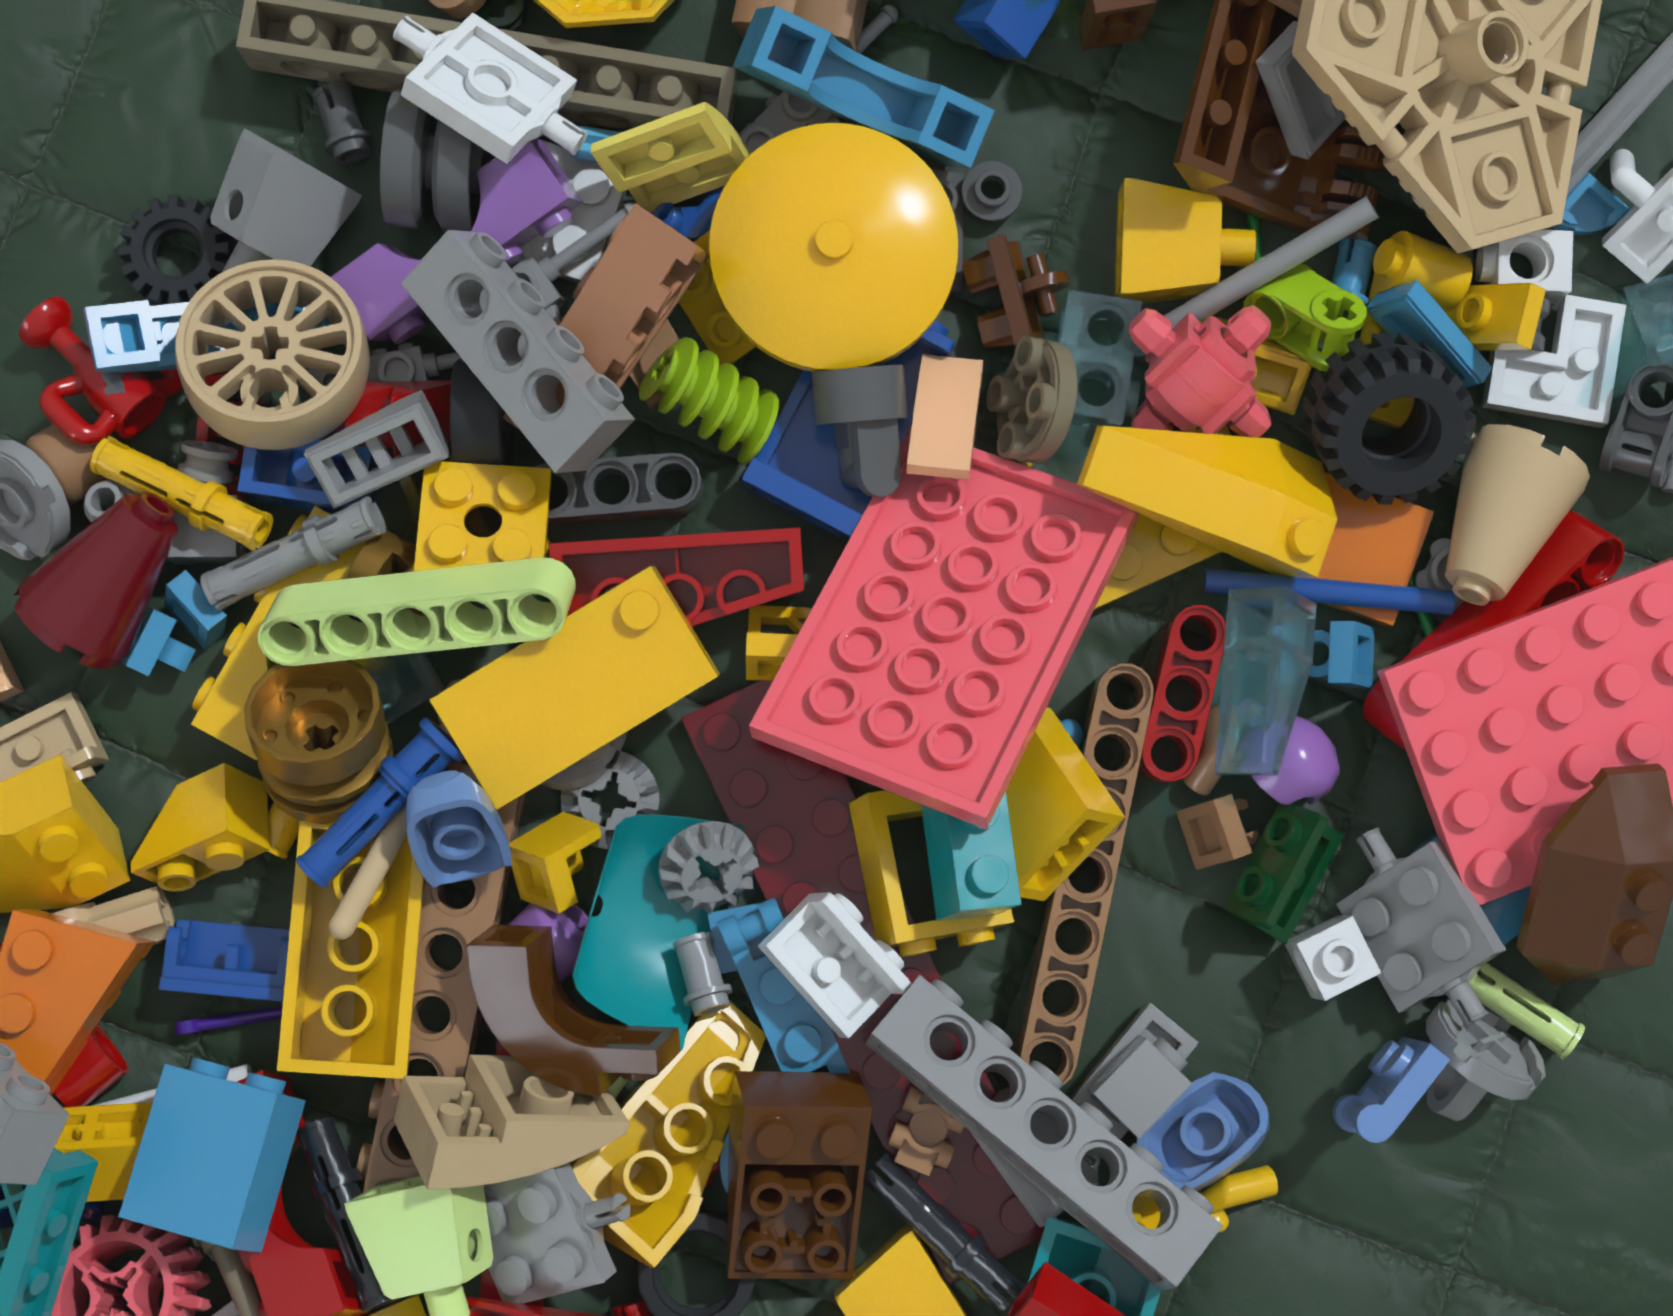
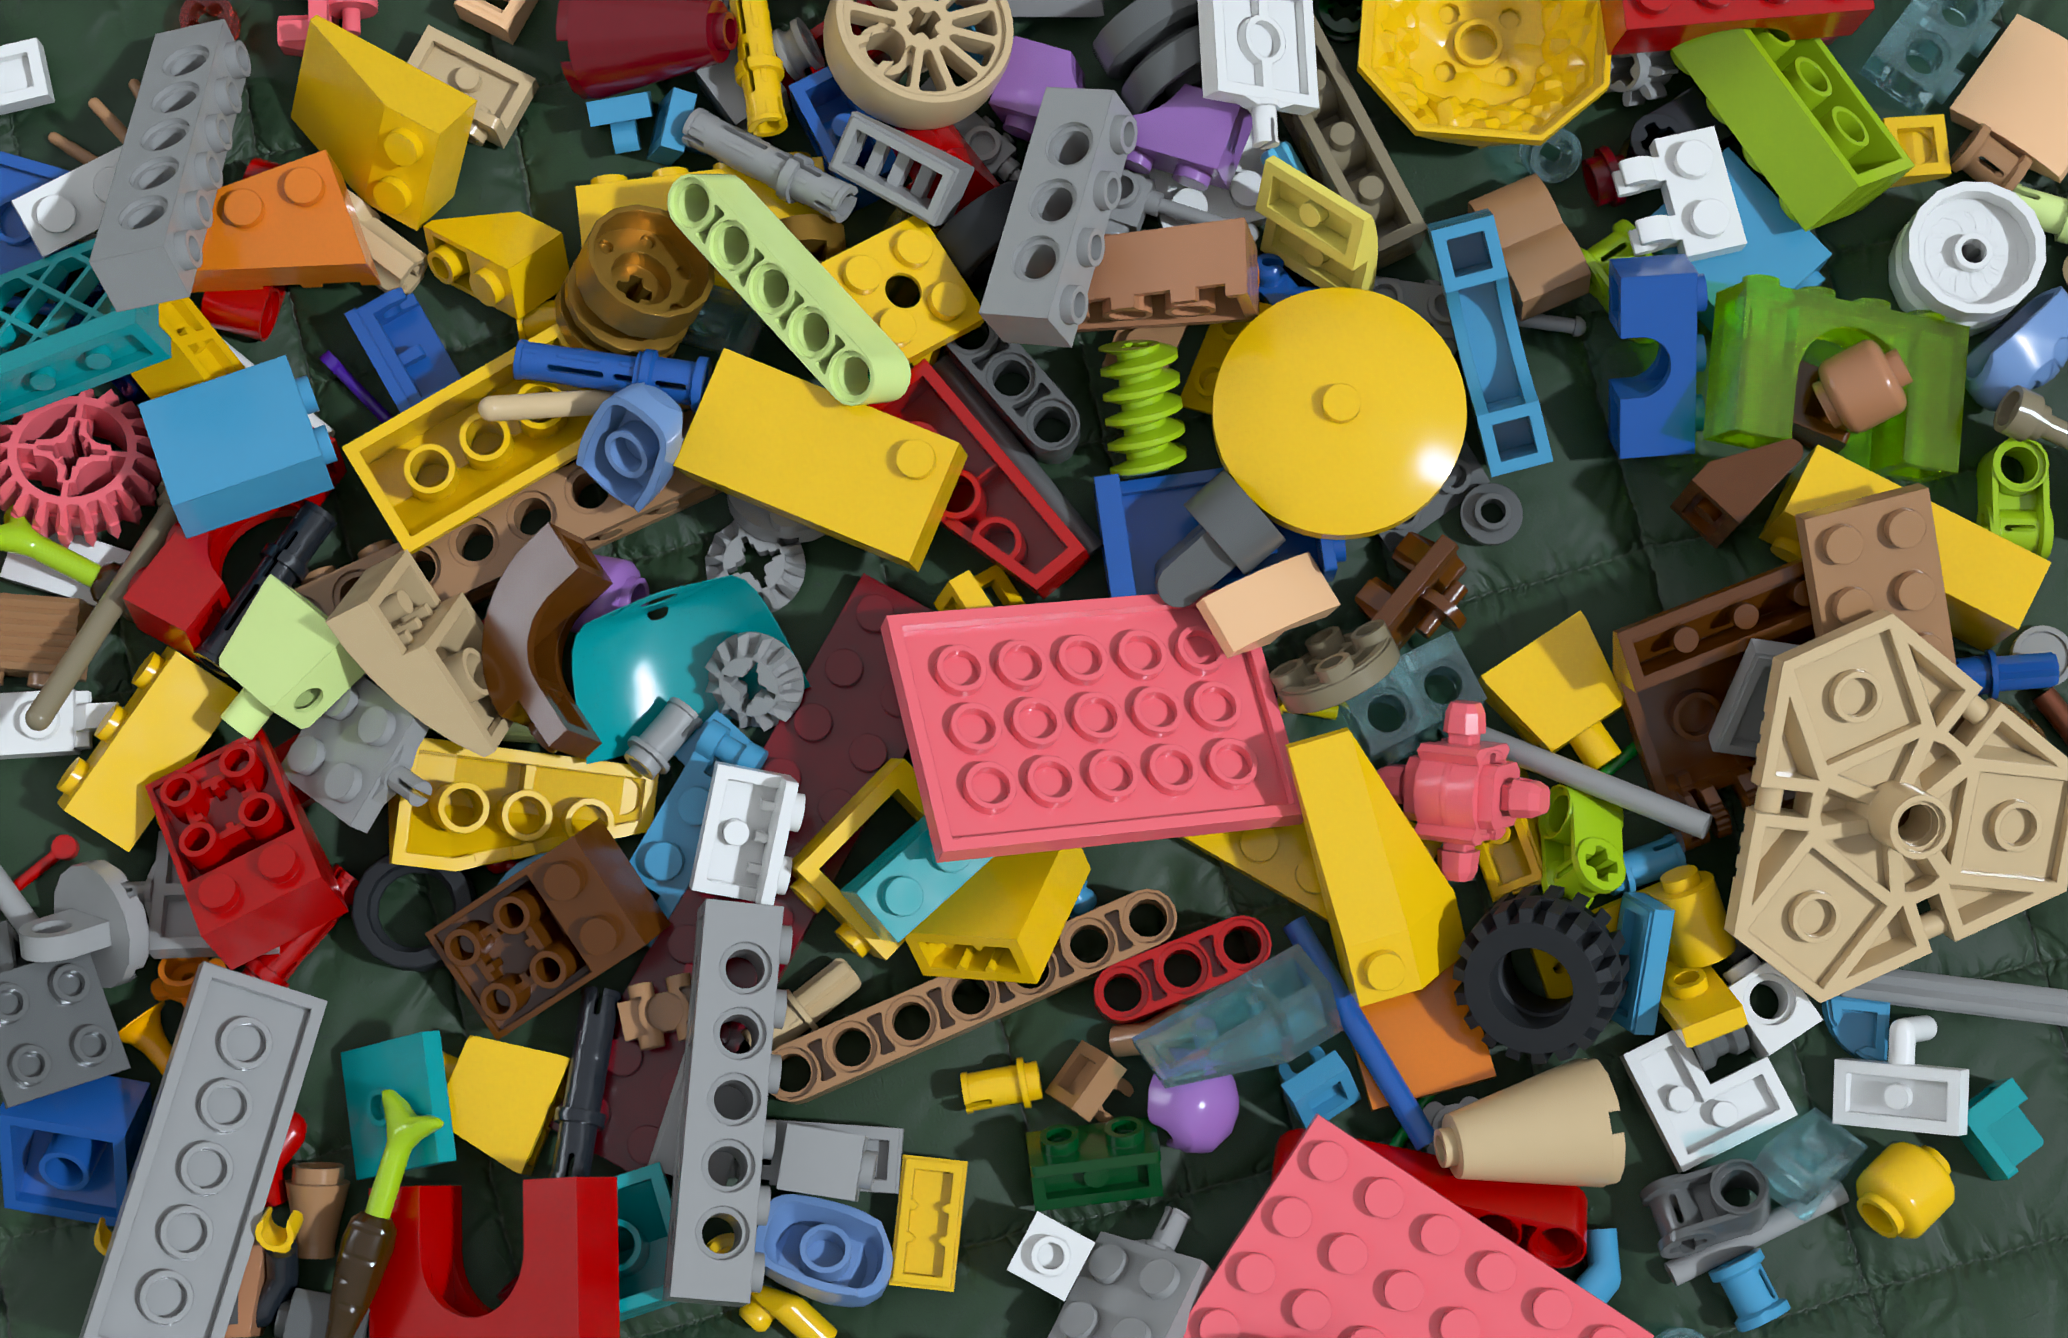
camera: 65 degrees right, 5 degrees down
yellow panel [509,812,602,914] -> none
none -> tan axle [741,958,862,1051]
none -> yellow plate [889,1154,968,1292]
none -> dark grey bar [932,355,1102,557]
none -> yellow pin [960,1057,1043,1114]
none -> dark azure arm [1573,1228,1621,1303]

